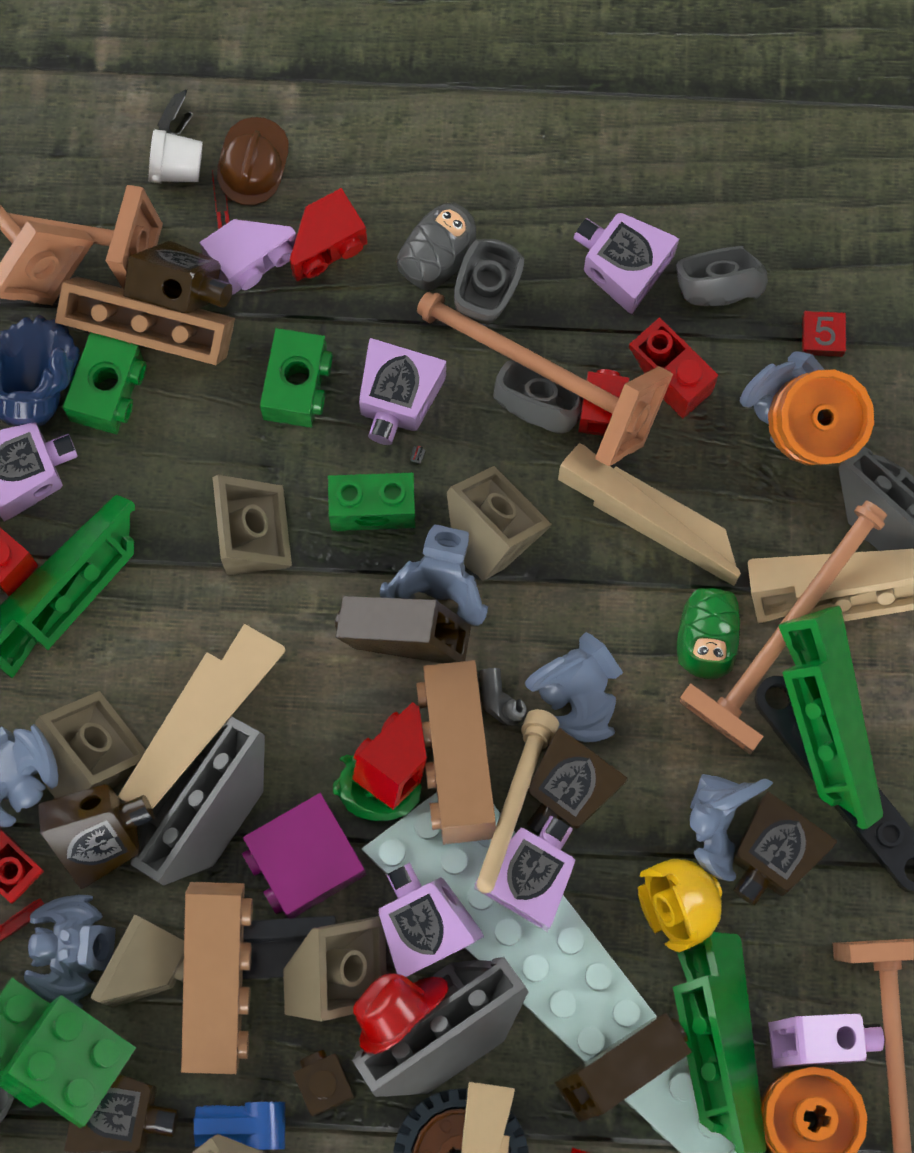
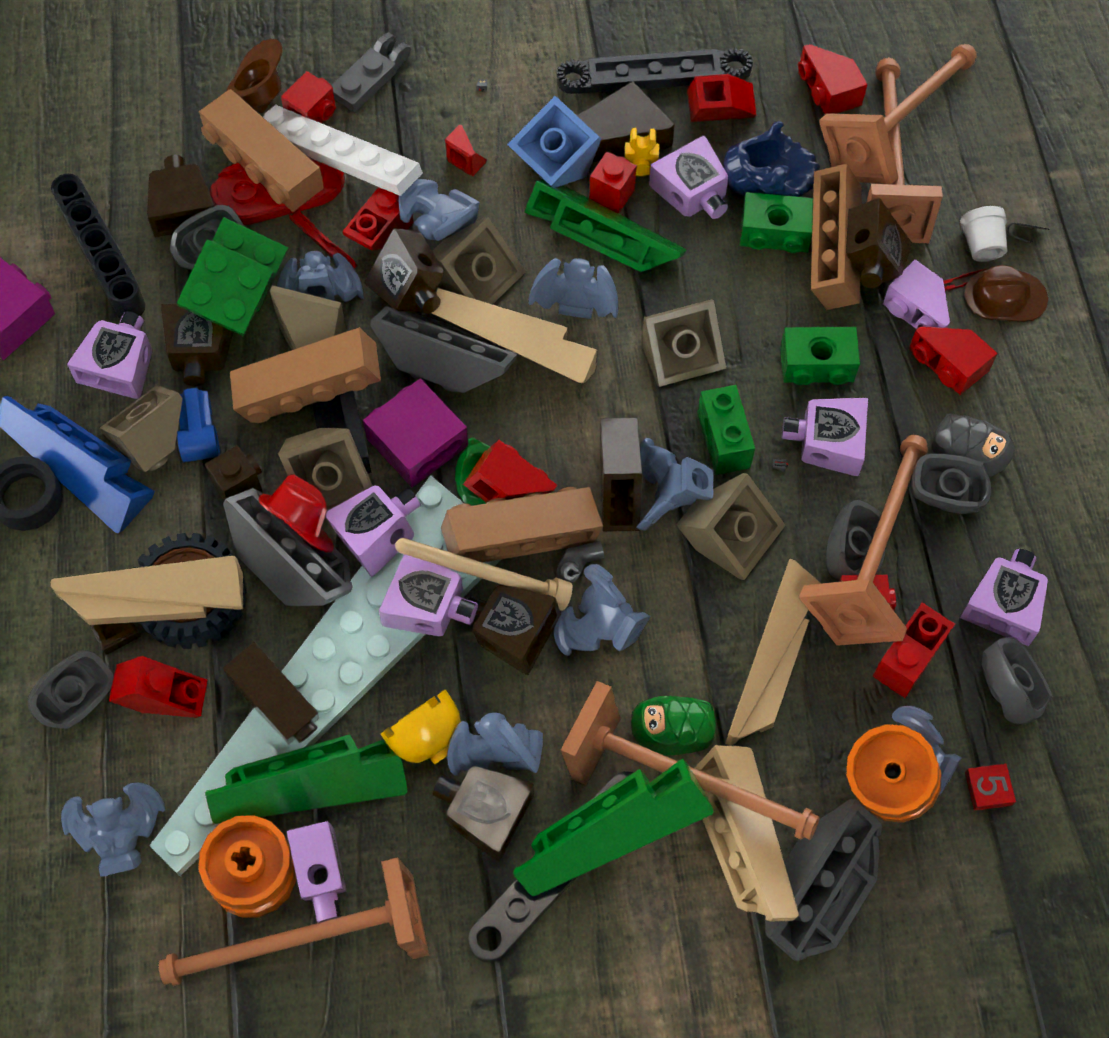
camera: 80 degrees right, 10 degrees down
none -> sand blue animal [528,258,618,319]

